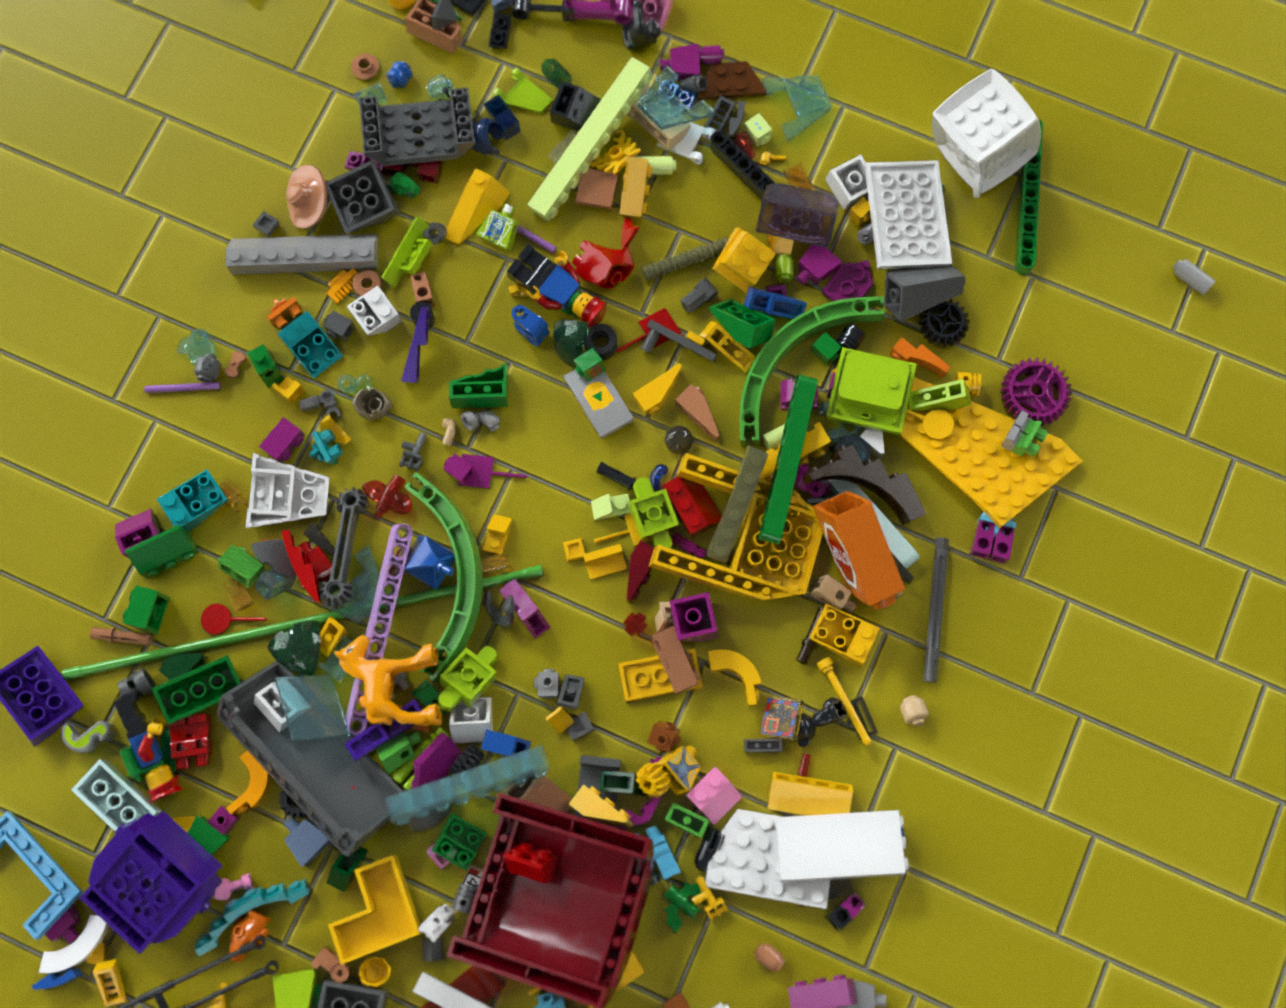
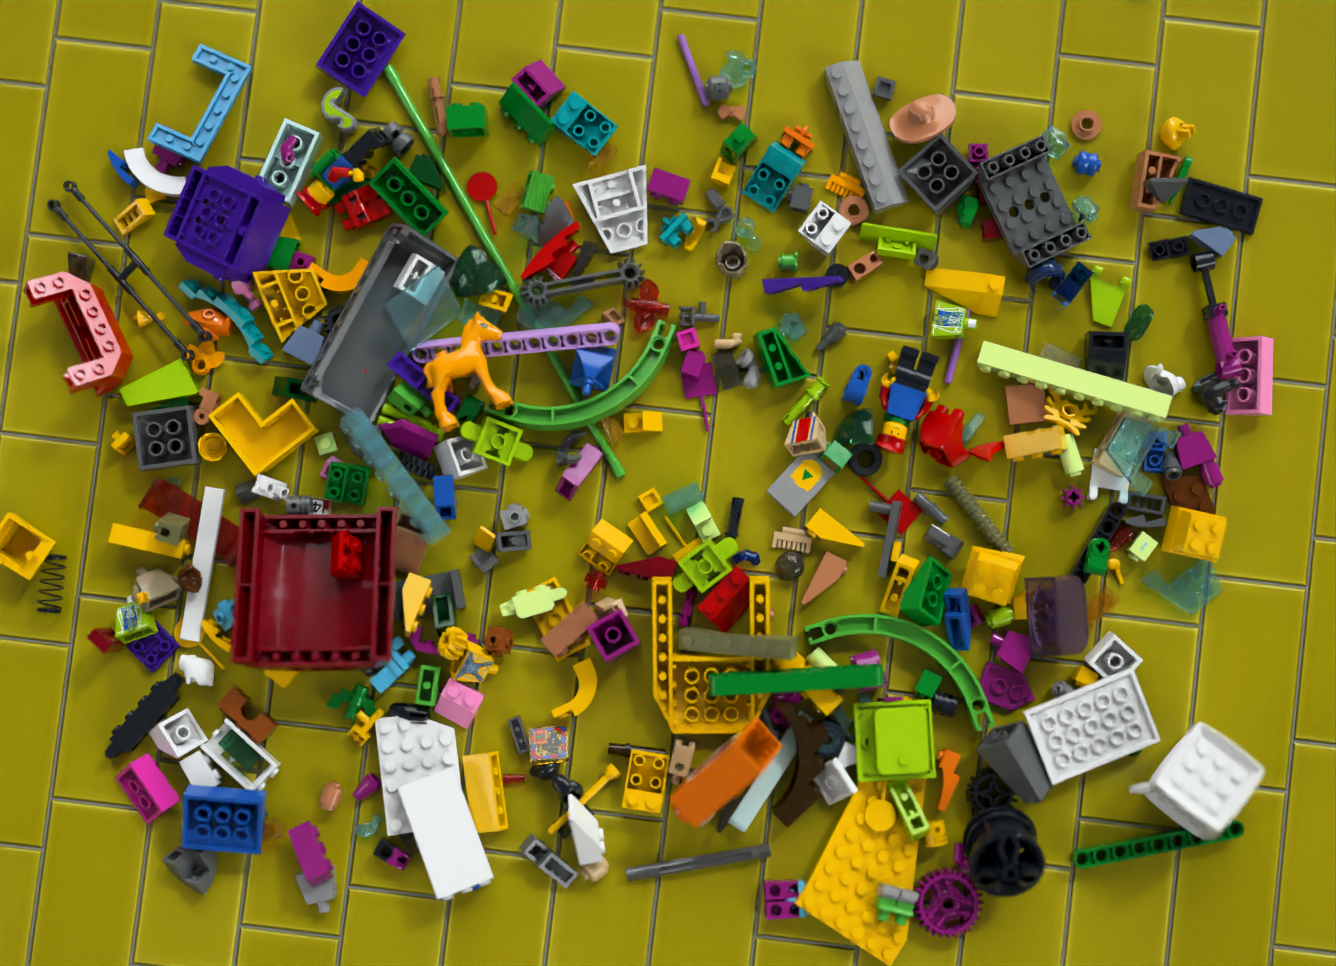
camera: 75 degrees right, 10 degrees up
none -> light orange plate [187,340,225,375]
none -> yellow wedge [252,268,327,343]
none -> magenta arm [280,135,298,163]
none -> yellowish green plate [314,432,339,456]
none -> magenta cone [353,773,382,801]
none -> clear light blue arm [355,814,383,837]
none -> yellowish green hinge [500,584,568,618]
none -> dark grey slope [519,833,579,888]
none -> white slope [568,794,606,865]
none -> yellow slope [578,519,633,576]
none -> medium nougat slope [601,307,625,326]
none -> clear light blue brick [662,481,705,515]
none -> dark pink panel [676,327,700,354]
none -> clear smoke slope [711,349,742,391]
none -> tan piece [772,526,812,553]
none -> bright green brick [777,252,798,273]
none -> clear light blue brick [778,312,808,343]
none -> lime pin [781,376,830,427]
none -> tan torso [785,412,826,457]
none -> white tile [813,757,858,805]
none -> dark grey cone [816,321,847,352]
none -> dark grey pin [913,492,949,526]
none -> magenta arm [953,843,970,870]
none -> clear light blue axle [962,412,985,448]
none -> black wheel [963,806,1045,897]
none -> magenta gear [1059,485,1085,510]
none -> green piece [1083,538,1110,576]
none -> white hair [1143,363,1186,397]
none -> yellow piece [1161,505,1227,563]

